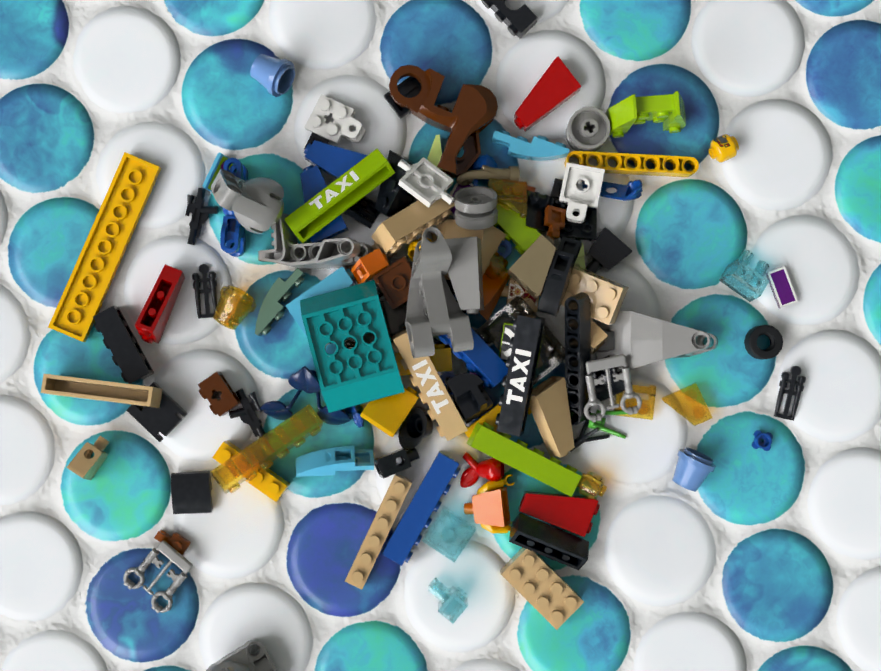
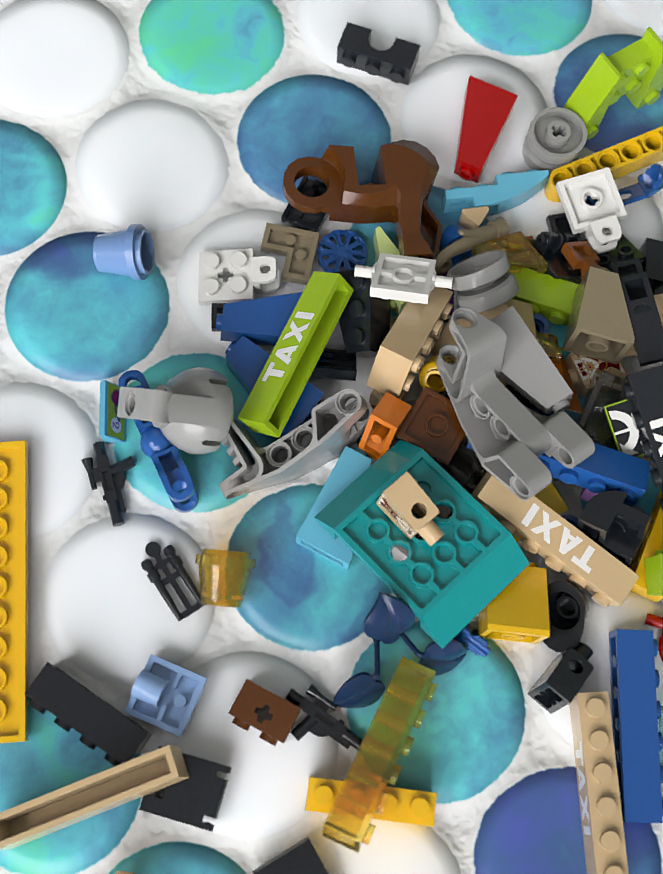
camera: 40 degrees left, 15 degrees down
red slope [135,264,185,344] -> none
sand green slope [255,268,306,336] -> none
medium azure slope [296,446,374,477] -> none
none -> light blue plate [124,654,208,738]
none -> dark tan plate [261,223,320,285]
none -> blue wheel [317,230,368,273]
none -> tan torso [376,472,445,547]
none -> tan slope [458,206,489,229]

